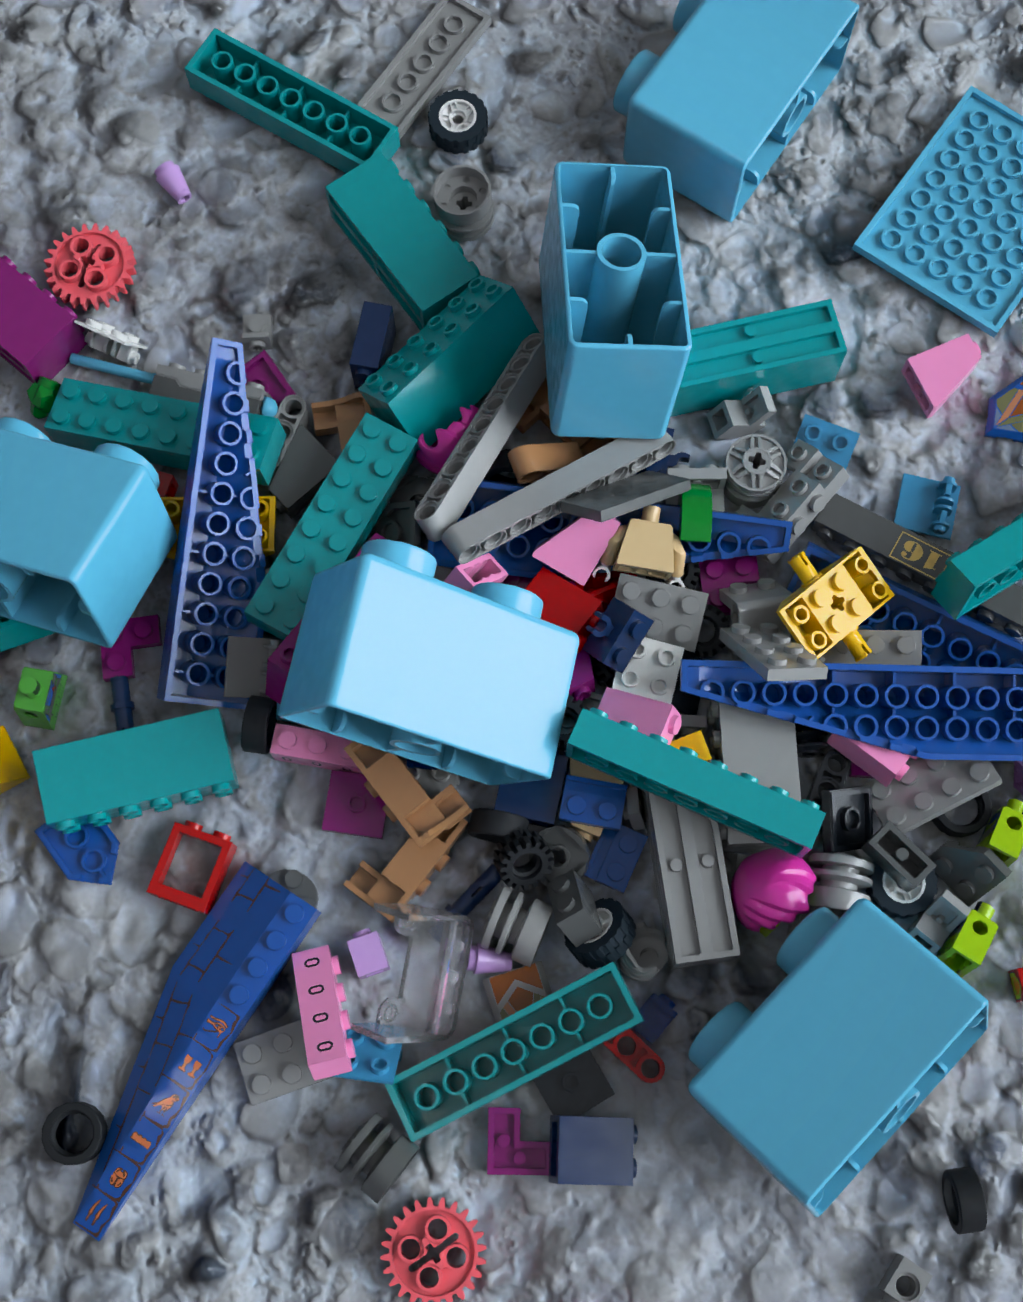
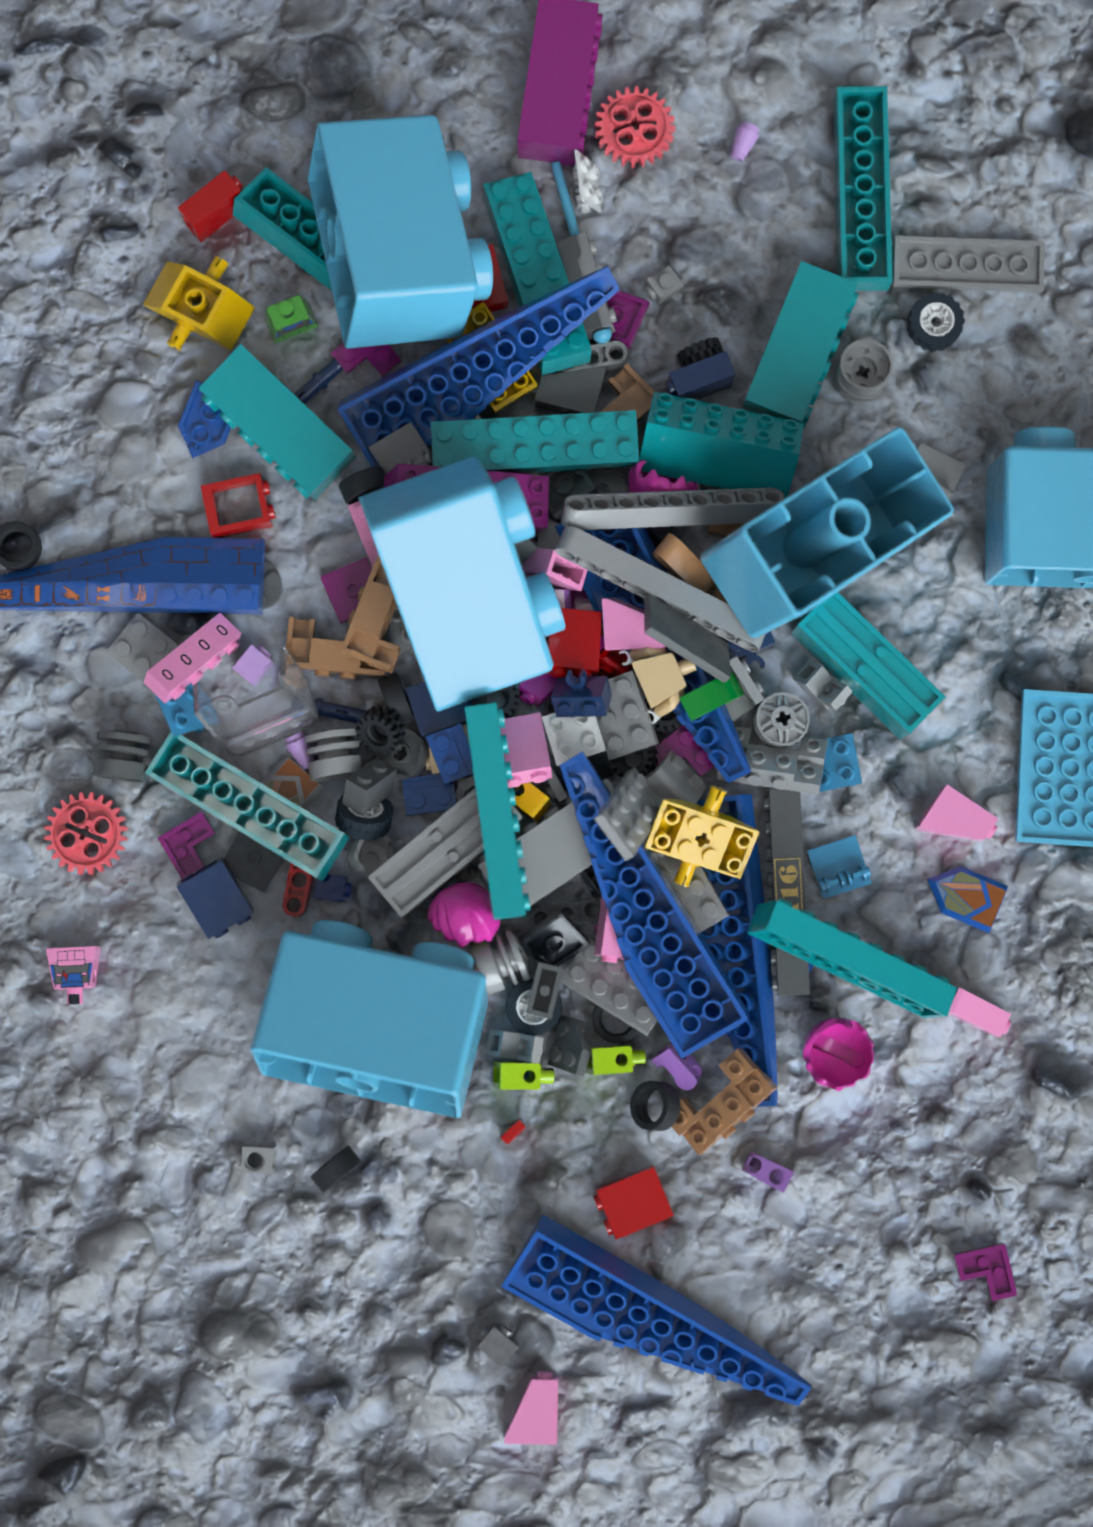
camera: 55 degrees right, 10 degrees up
green rock [27,376,61,419] -> none
none -> black tyre [677,337,724,368]

